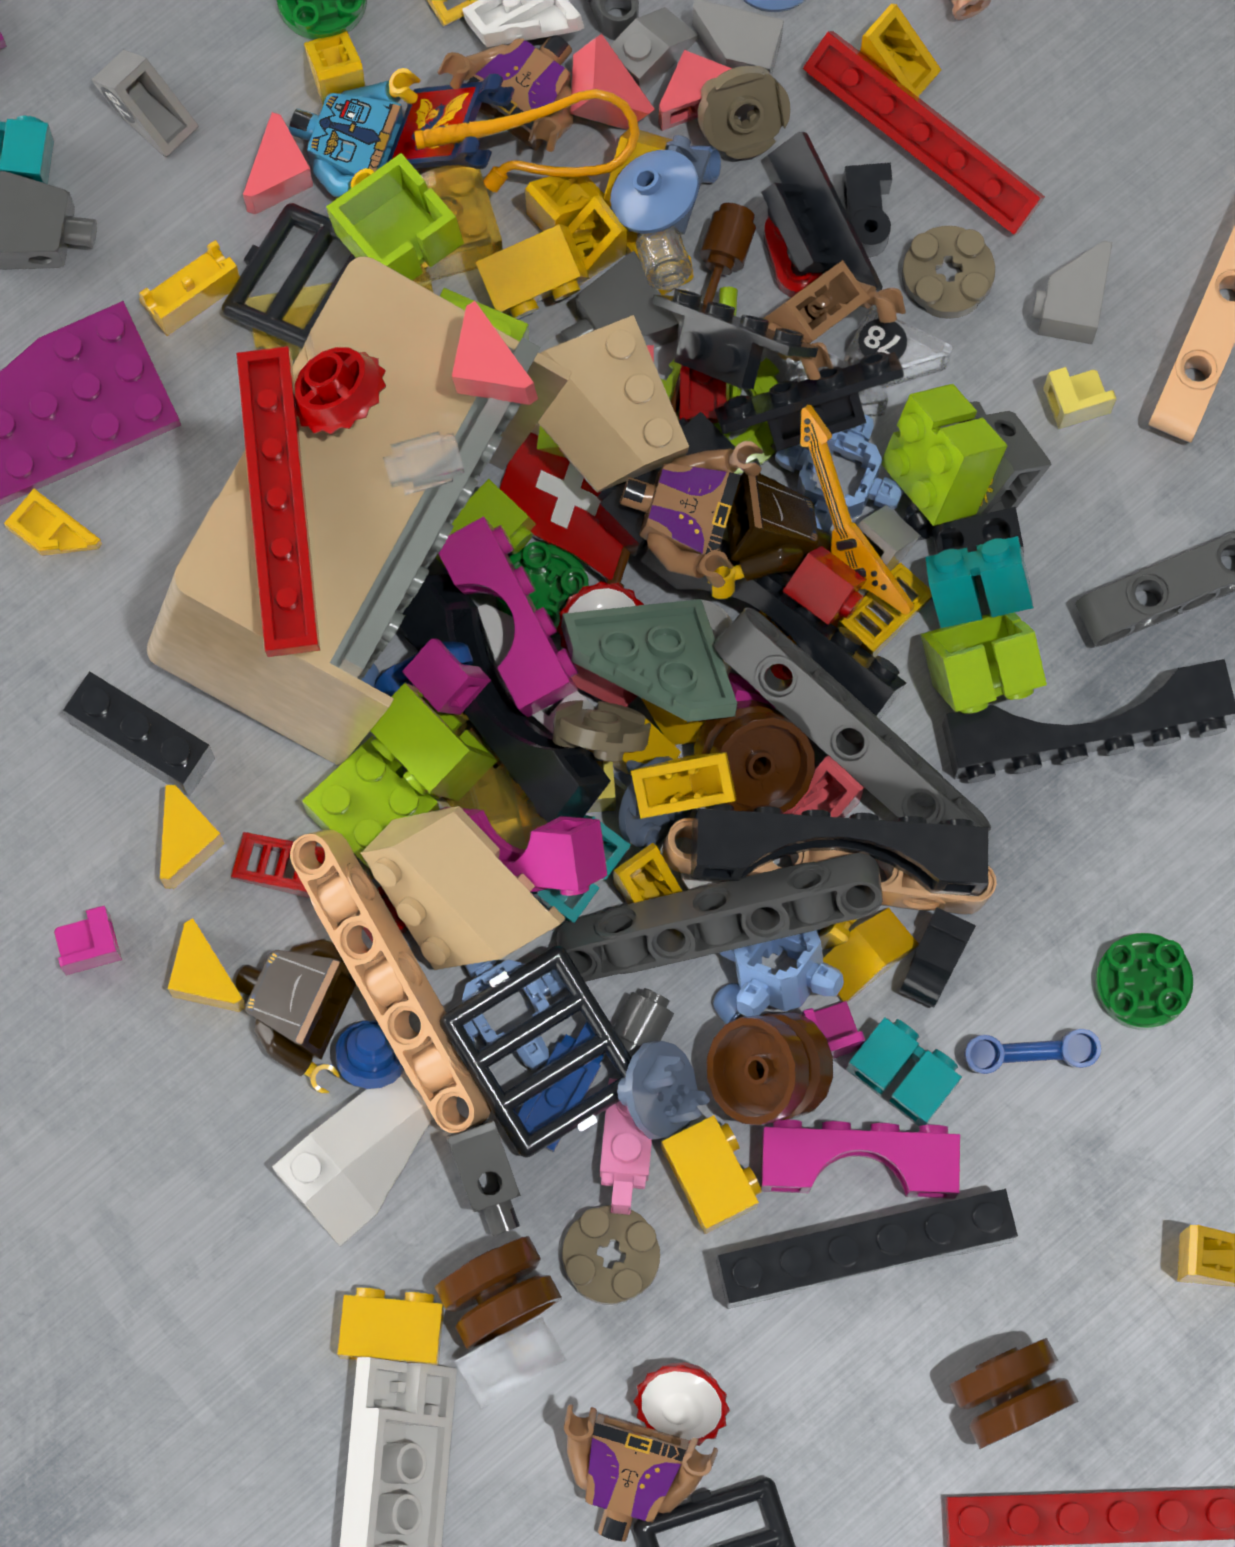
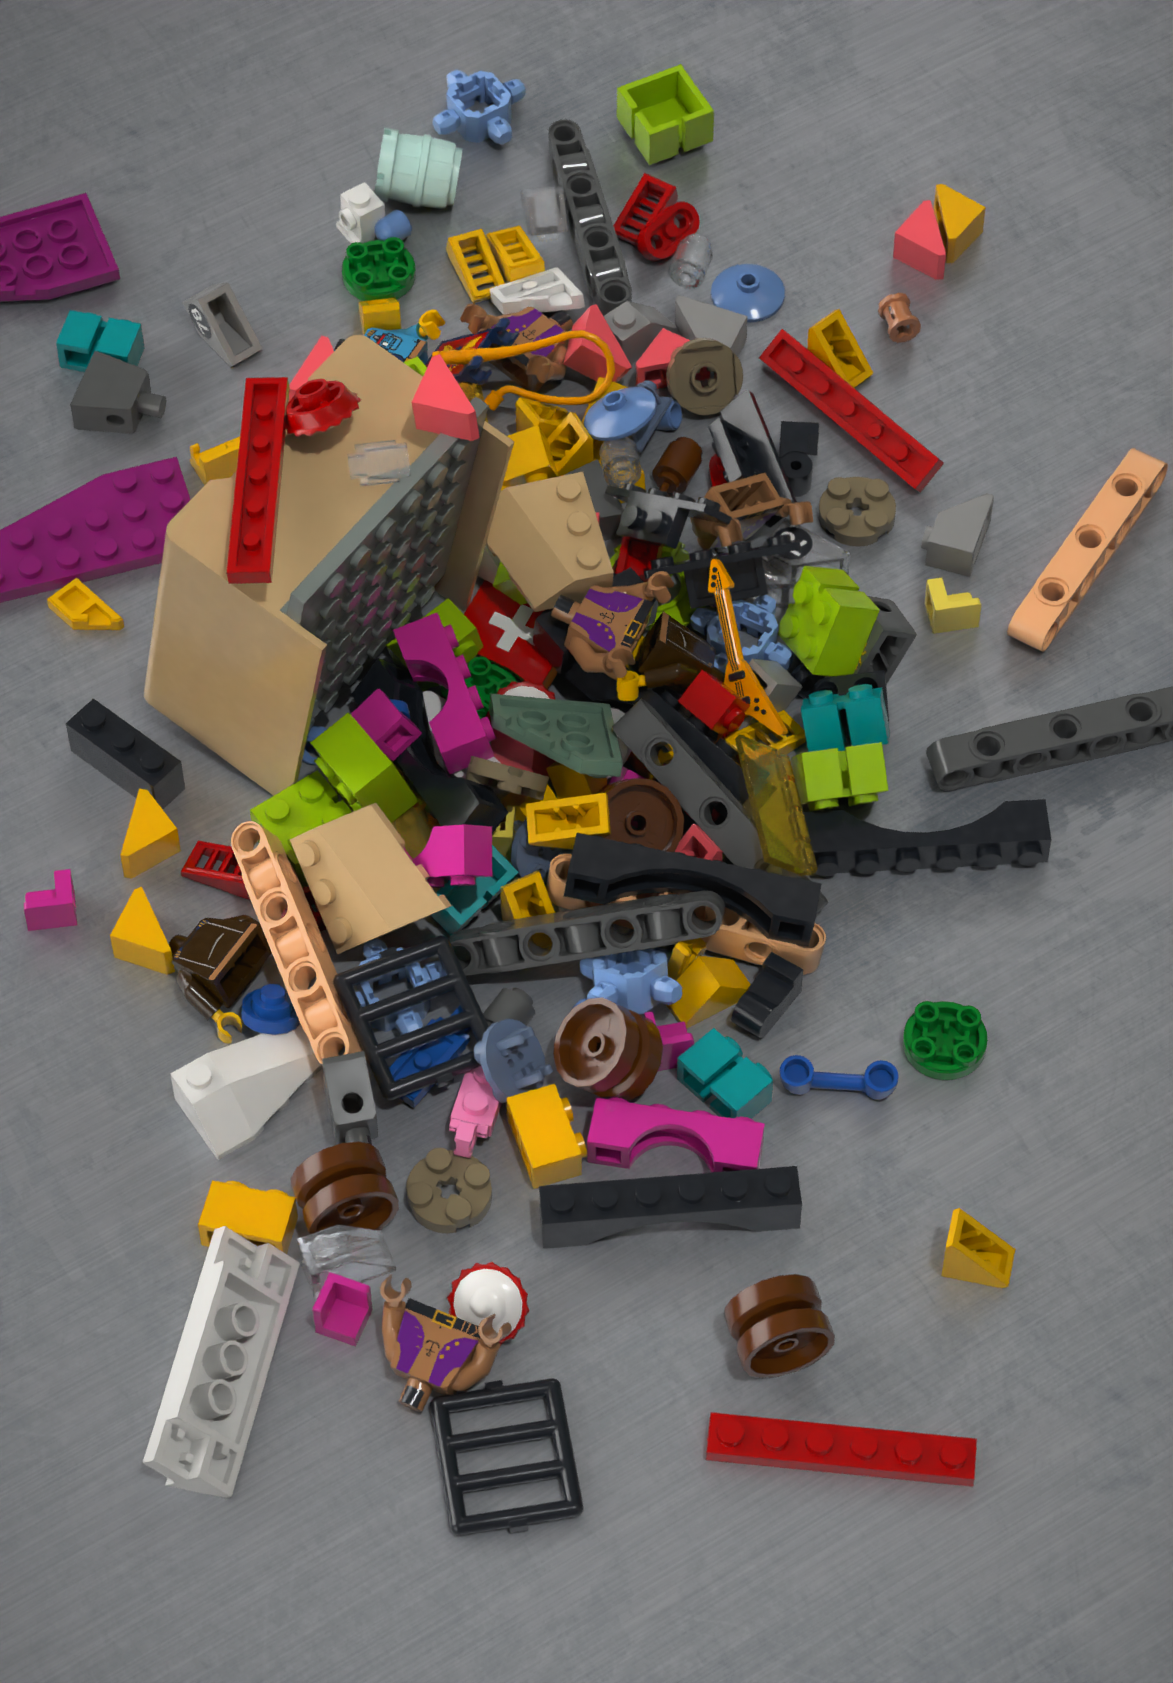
camera: 10 degrees right, 20 degrees down
none -> dark pink panel [313,1272,373,1347]
none -> clear yellow windscreen [735,734,818,876]

